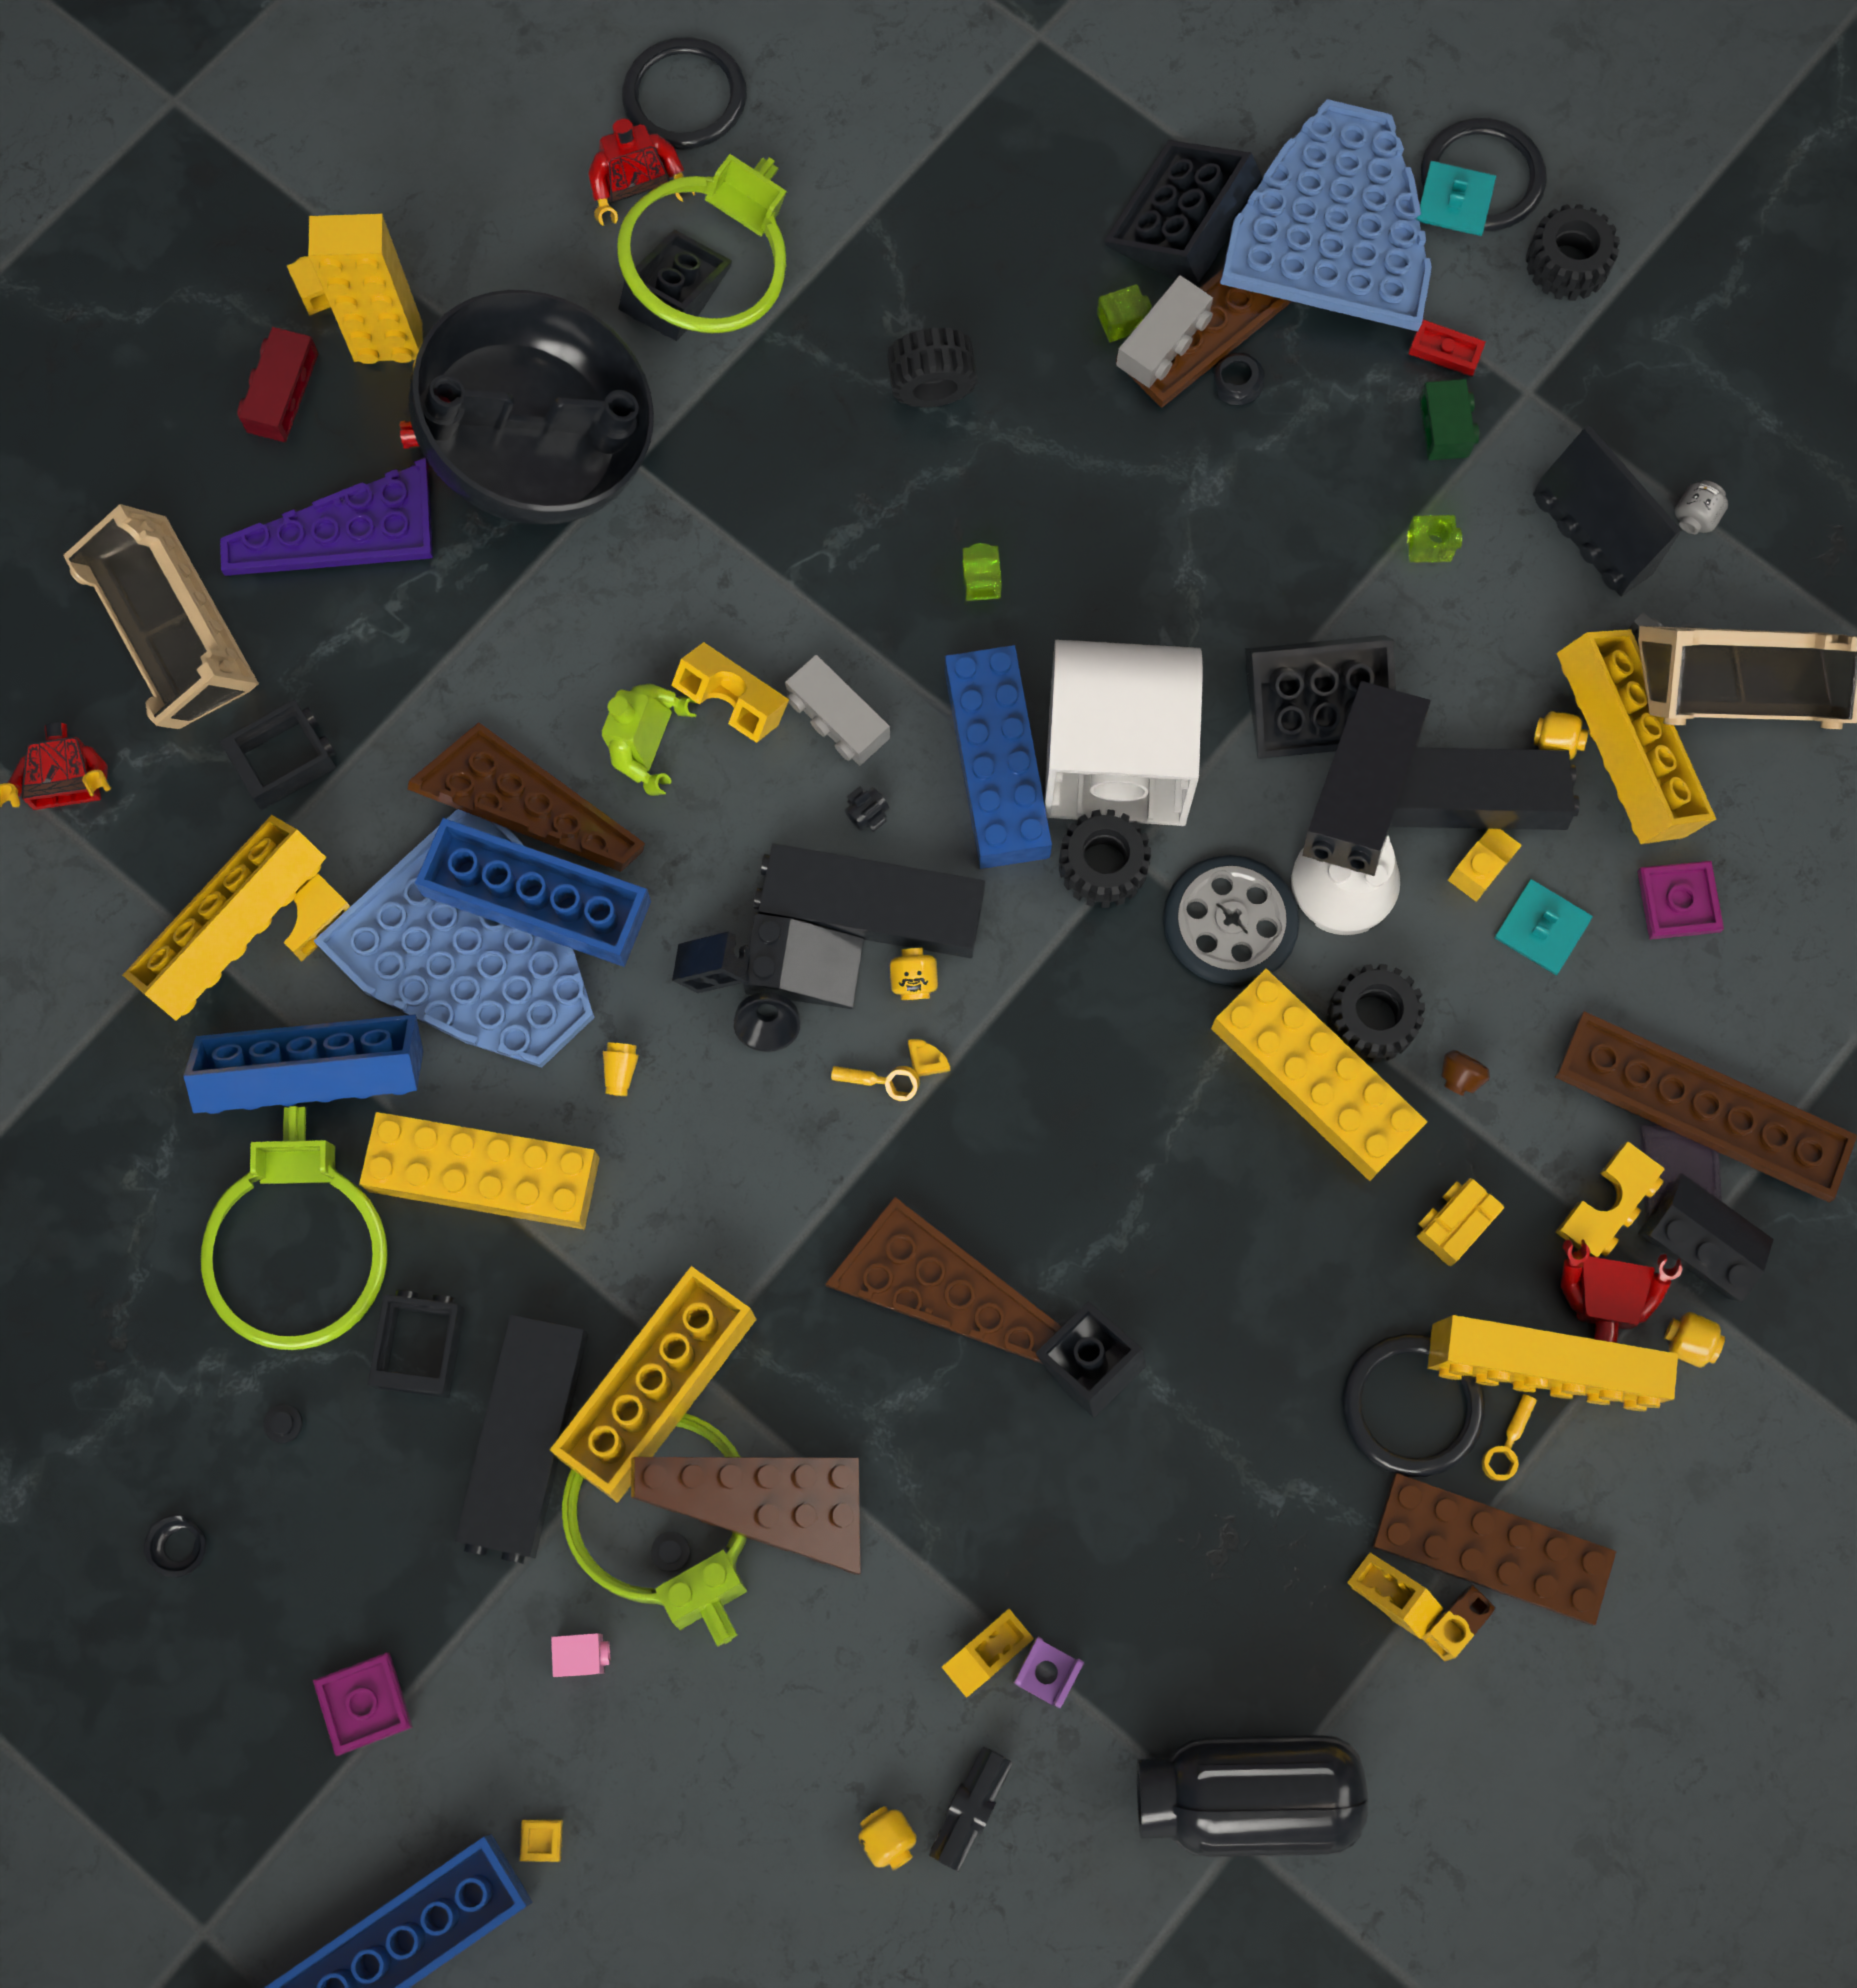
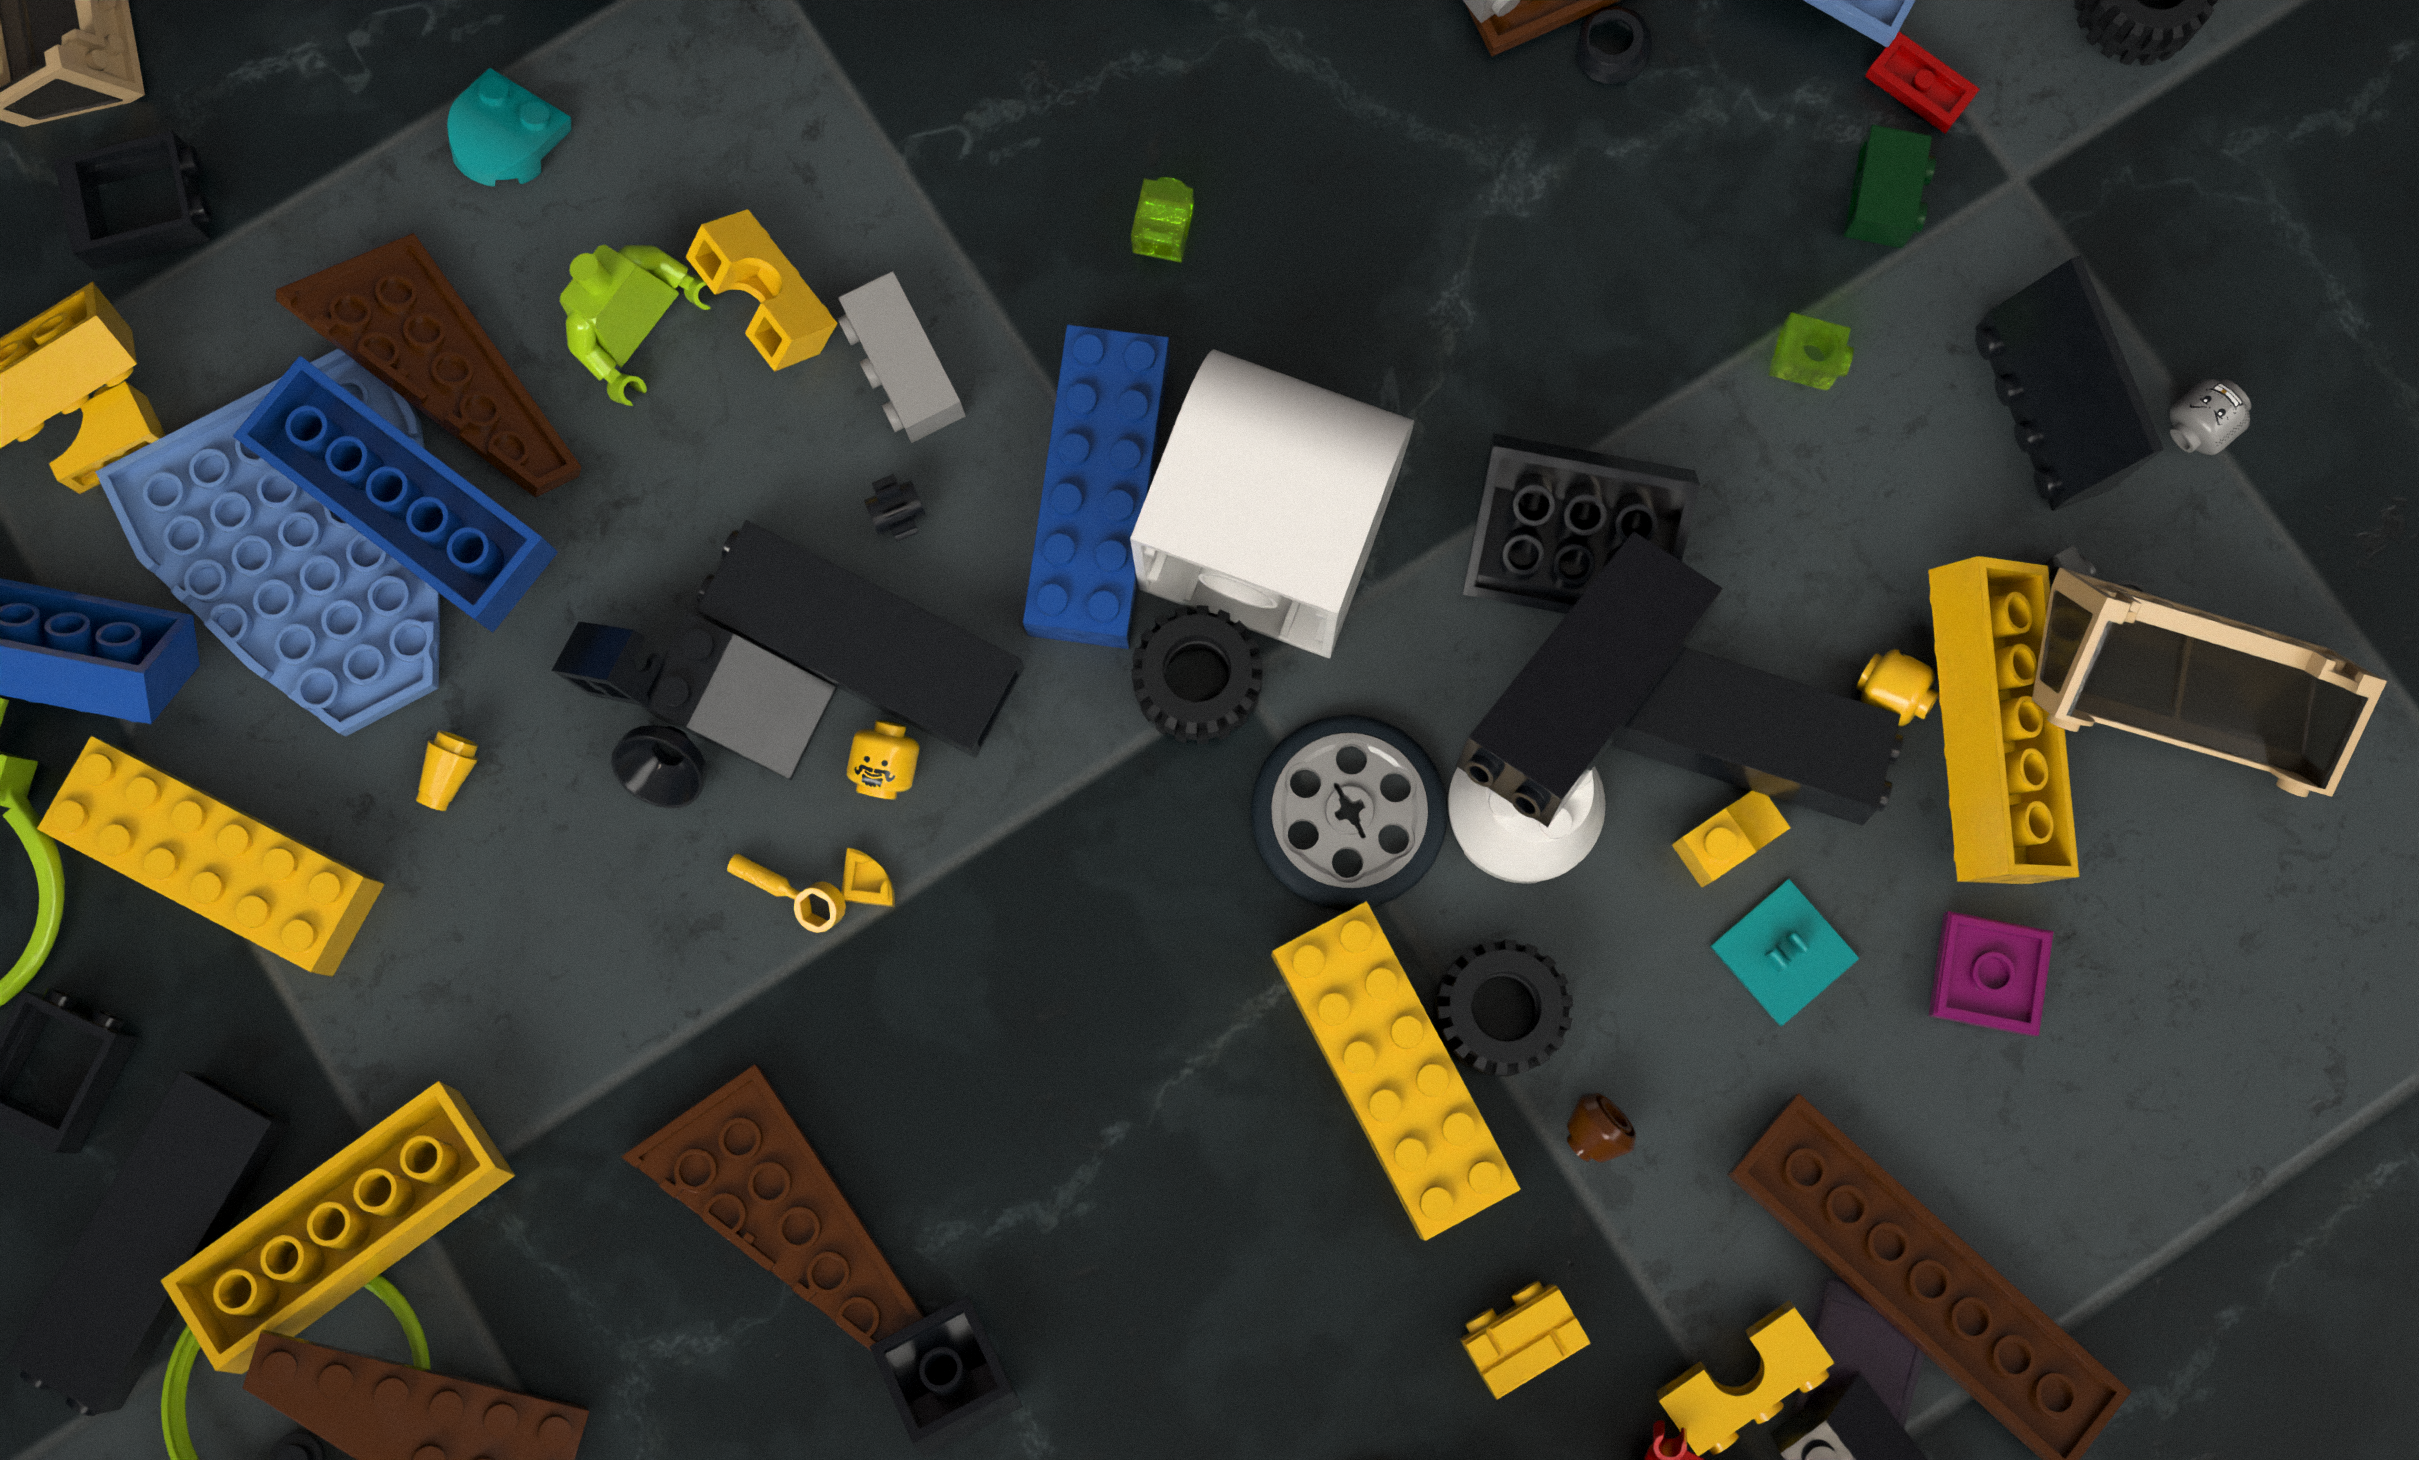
camera: 20 degrees right, 5 degrees up
none -> teal slope [447,68,571,186]

